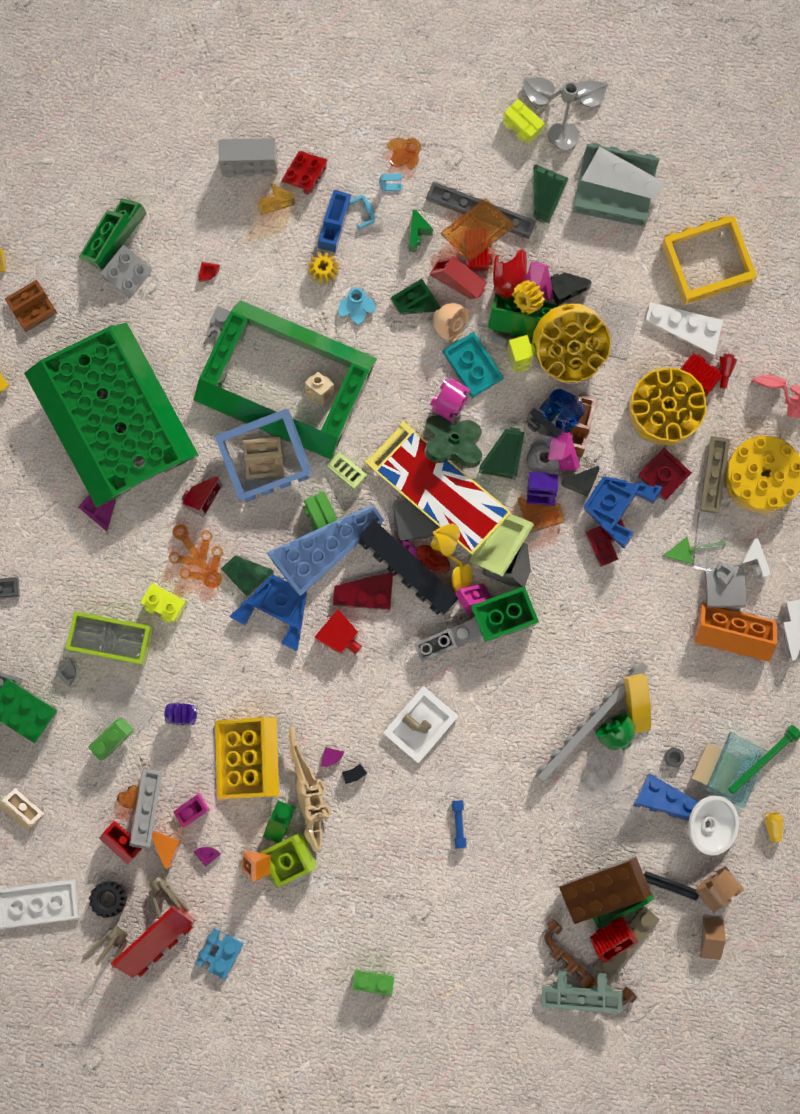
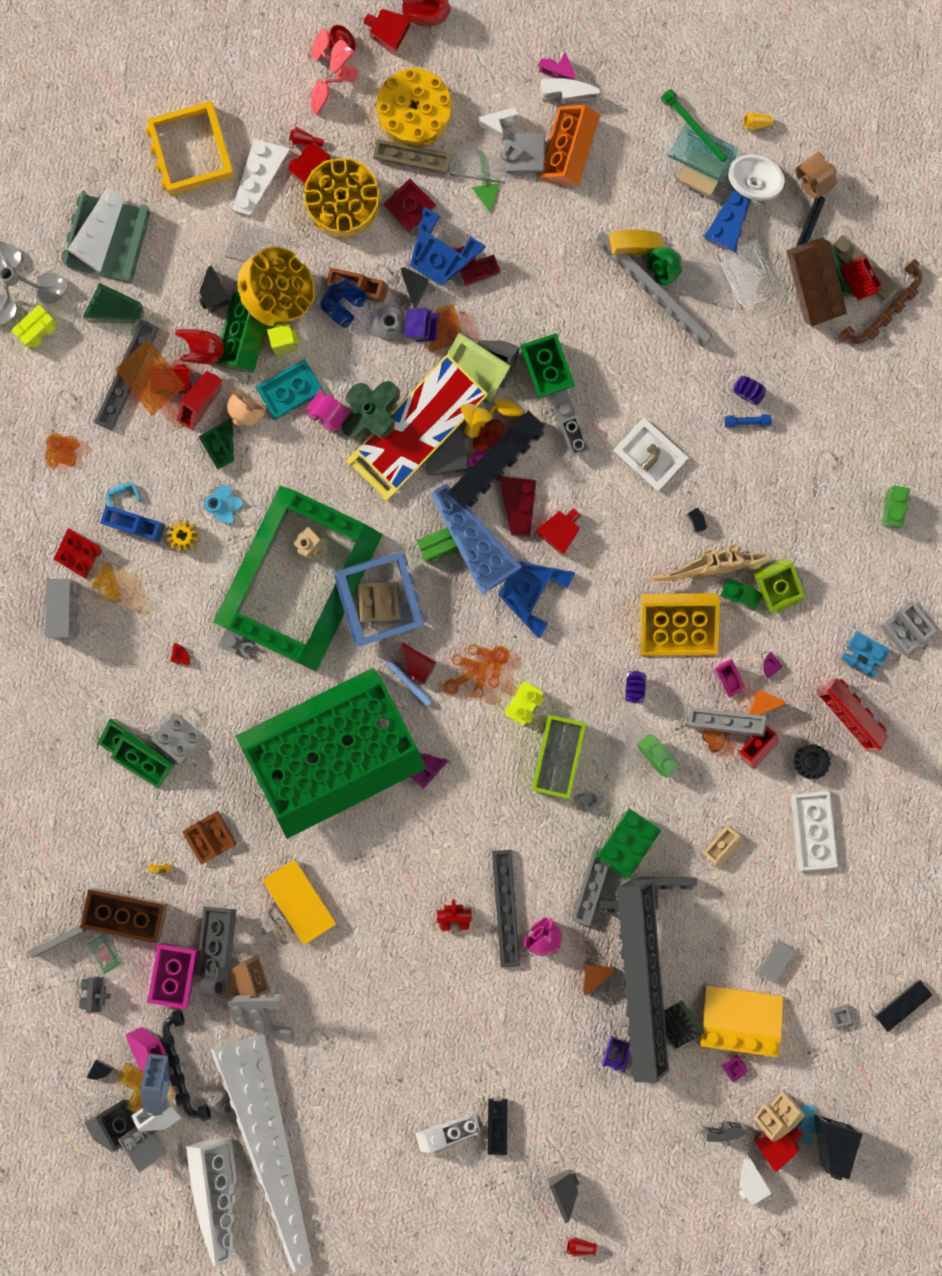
camera: 85 degrees left, 5 degrees up
dark tan plant [82,926,128,968] -> none
dark tan plant [149,877,189,919] -> none
clear green wing [221,556,274,597] -> none
orange slope [242,850,271,881] -> none
magenta tile [321,747,344,767] -> none
yellowish green slope [326,452,367,491] -> none
medium azure piece [379,173,402,191] -> none
green slope [409,210,433,252] -> none
dark pink slope [455,583,492,614] -> none
clear green slope [478,427,525,480] -> none
light grey tile [491,334,515,347] -> none
yellow gear [512,280,545,314] -> none
dark pink slope [525,261,554,301] -> none
black wing [526,408,562,438] -> none
sand green hinge [542,971,623,1013] -> none
dark pink slope [548,433,580,471] -> none
dark grey tile [664,748,685,768] -> none
medium nougat slope [700,917,726,960] -> none
none -> light blue bar [387,660,432,706]
none -> dark purple gear [733,376,767,405]
none -> light grey slope [881,601,937,656]

